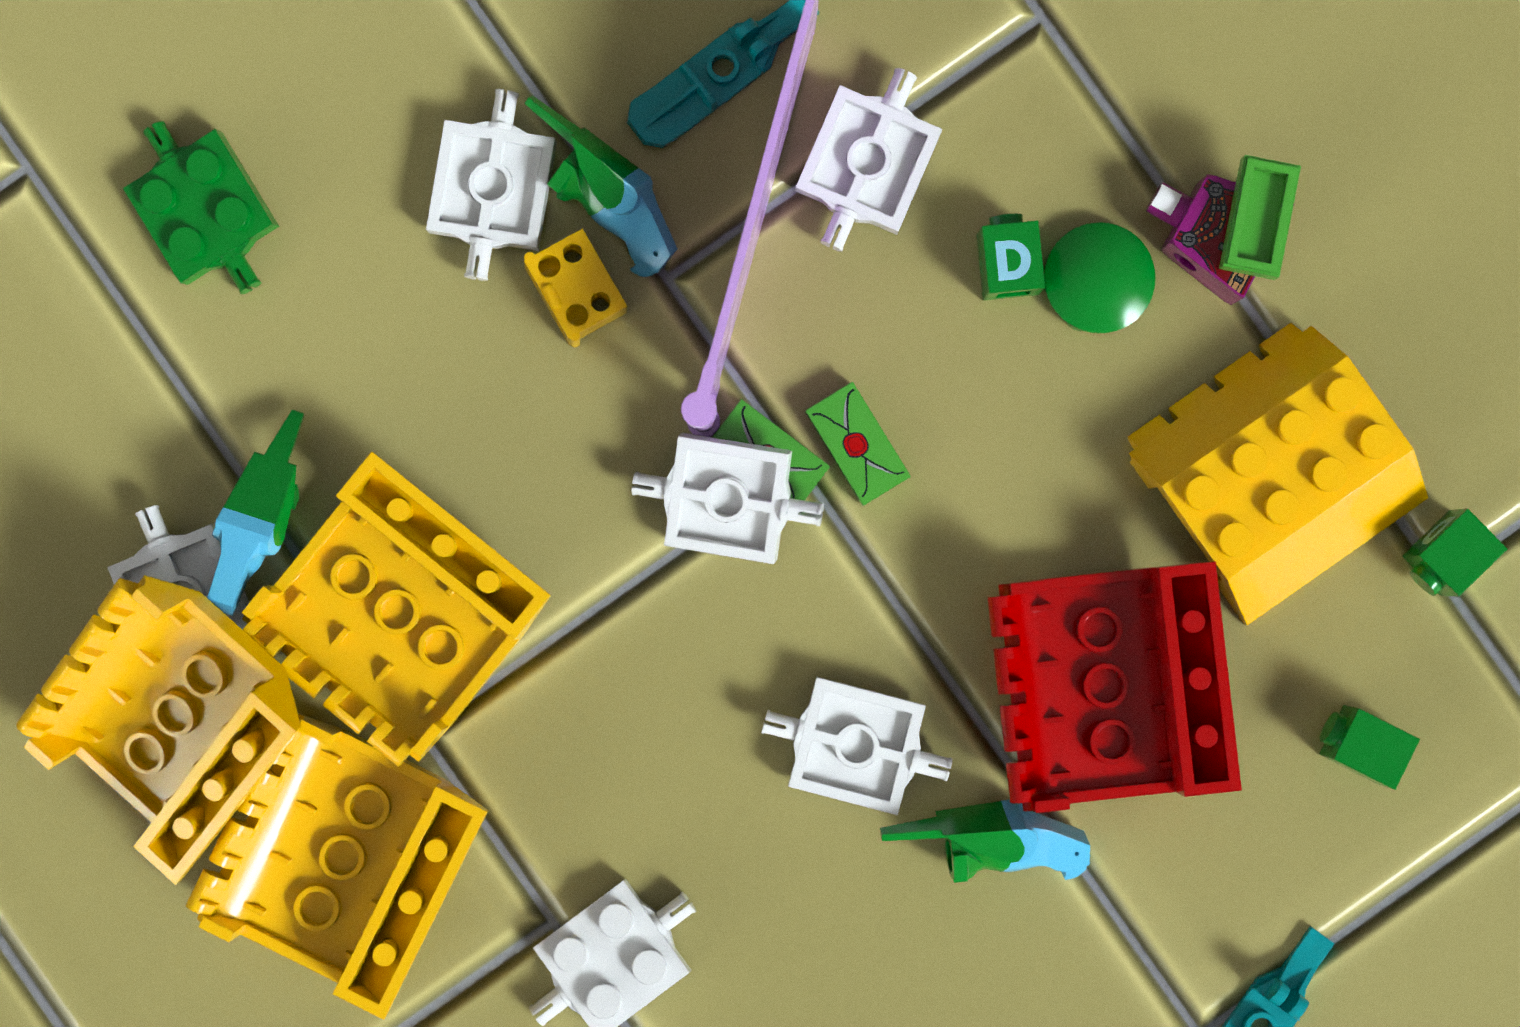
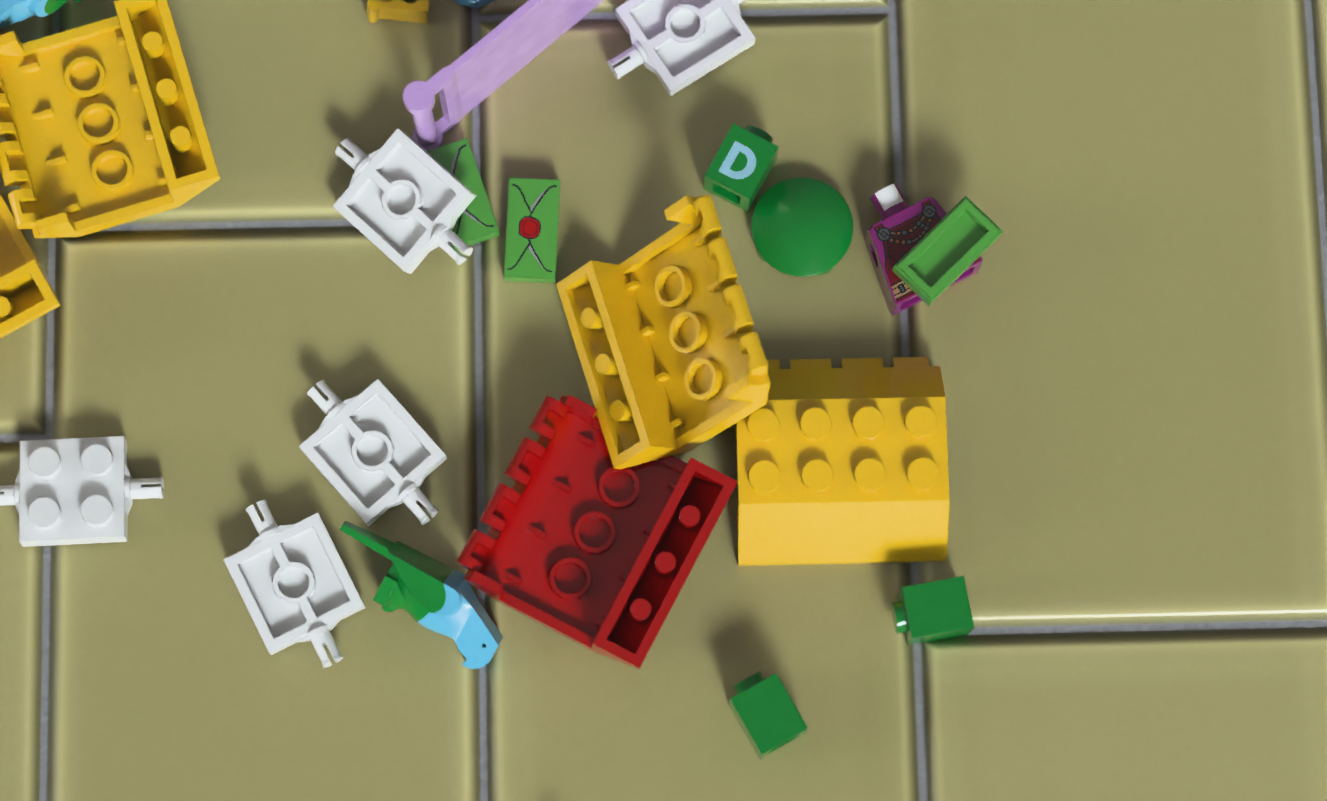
camera: 30 degrees right, 10 degrees down
none -> white plate [223,500,366,668]
none -> yellow slope [556,194,770,469]

